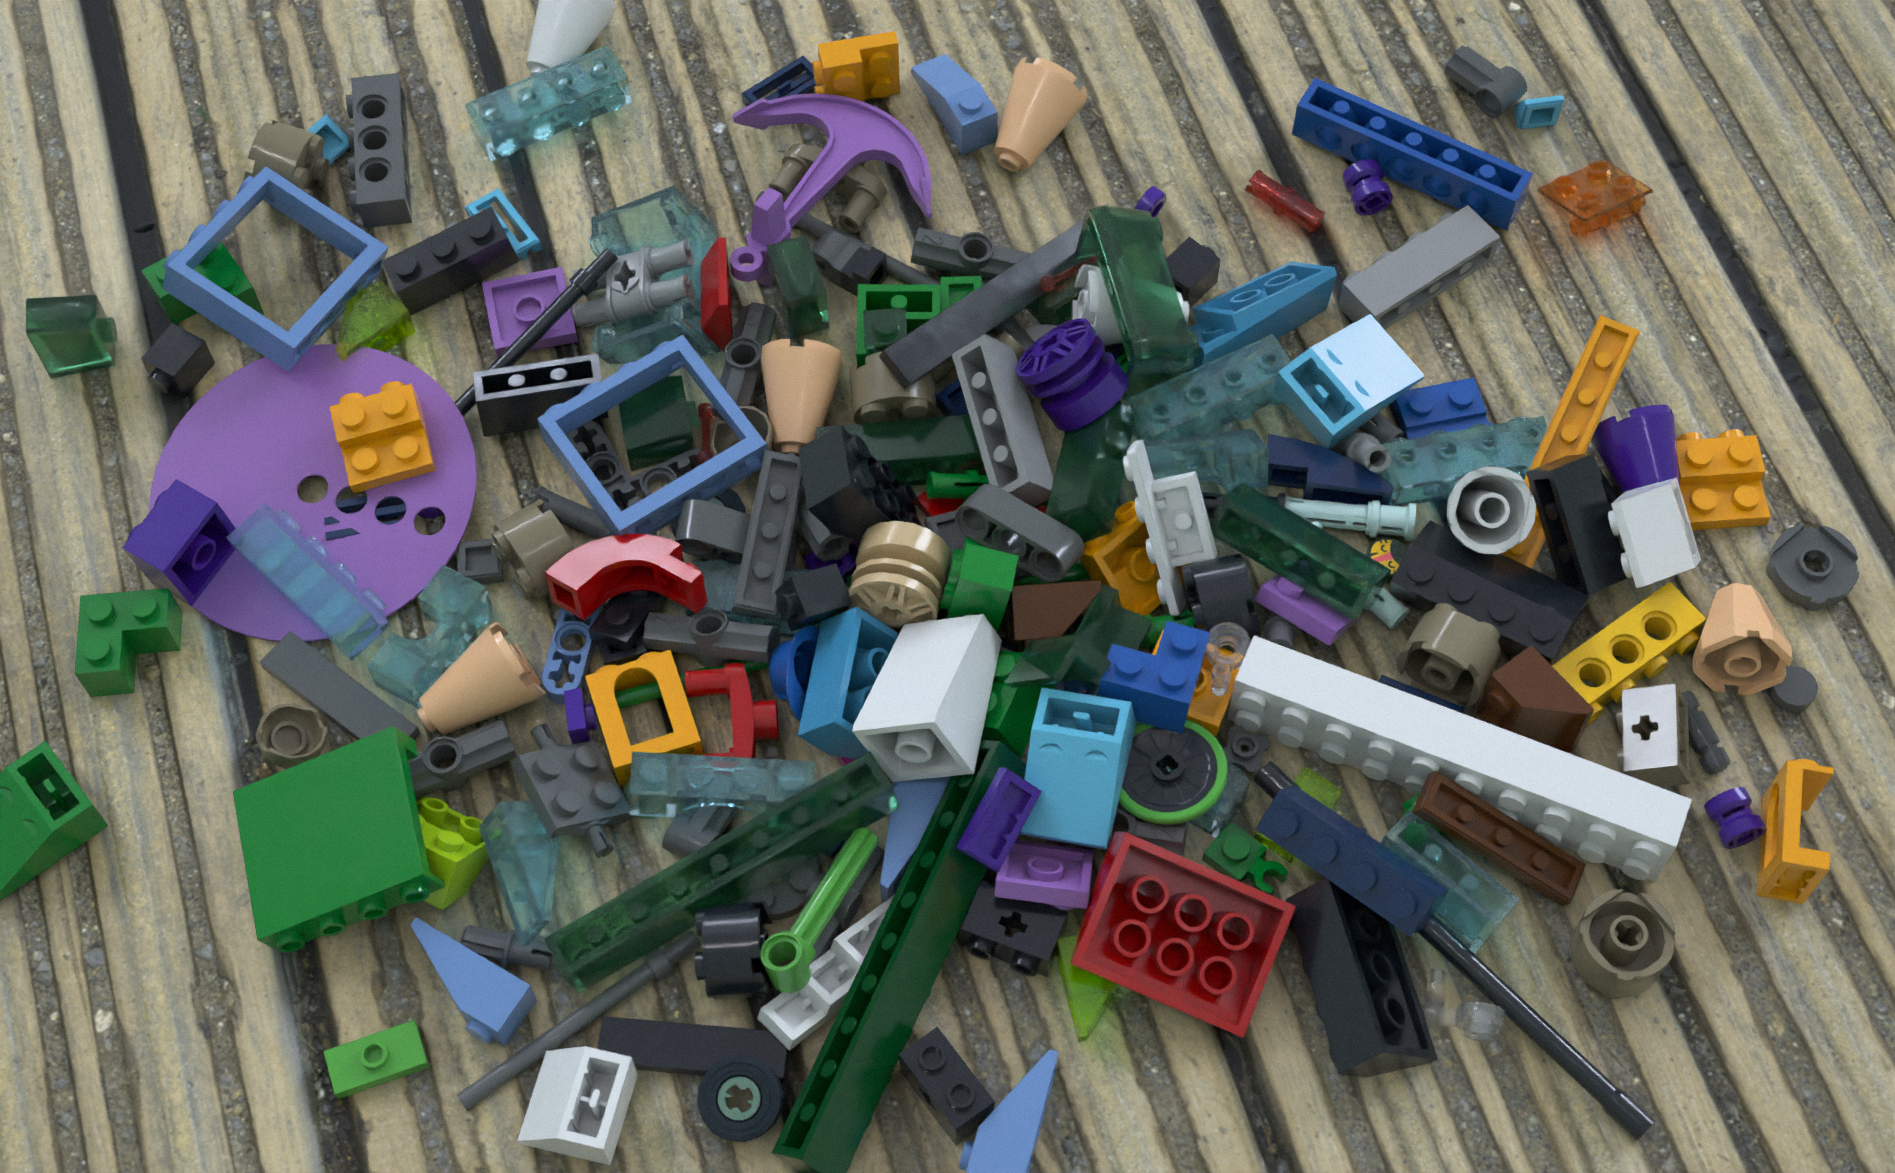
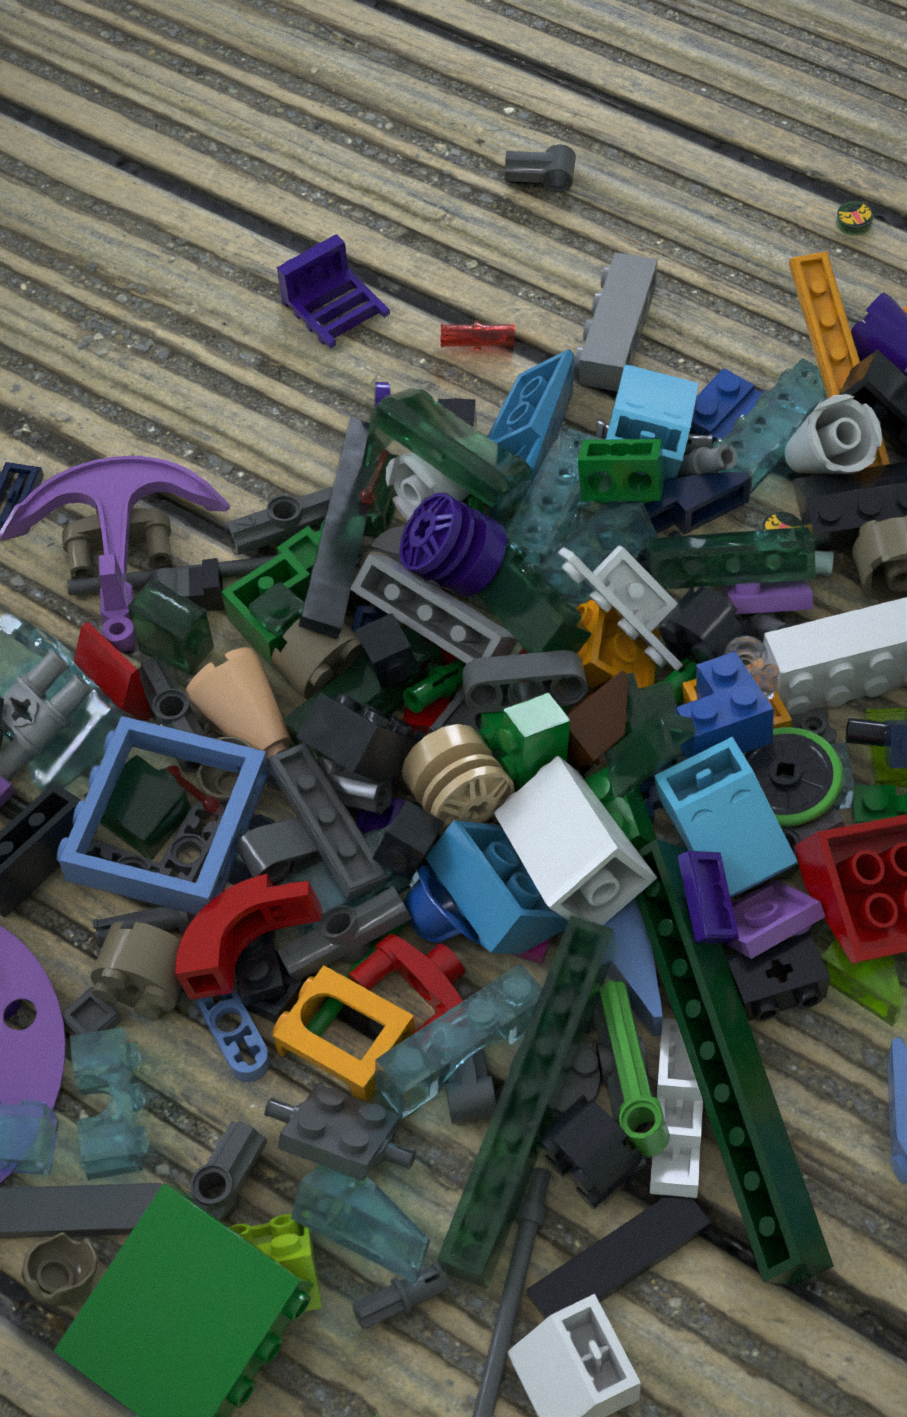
camera: 35 degrees left, 5 degrees down
medium blue slope [410,917,537,1047] -> none
light nougat cone [417,621,546,735] -> none
dark purple plate [564,688,597,744] -> none
black bush [697,1055,784,1142] -> none
light orange plate [812,31,900,102] -> none
black brick [899,1027,995,1146] -> none
medium blue slope [911,54,998,155] -> none
light nougat cone [994,57,1088,172] -> none
light aqua pin [1284,497,1416,541] -> none
blue brick [1292,78,1533,230] -> none
dark purple wheel [1342,159,1393,216] -> none
medium azure slope [1512,95,1564,129] -> none
clear orange hinge [1538,159,1652,237] -> none
none -> dark purple plate [277,234,390,349]
none -> black brick [355,613,420,689]
none -> green brick [577,439,665,504]
none -> tile [836,201,873,236]

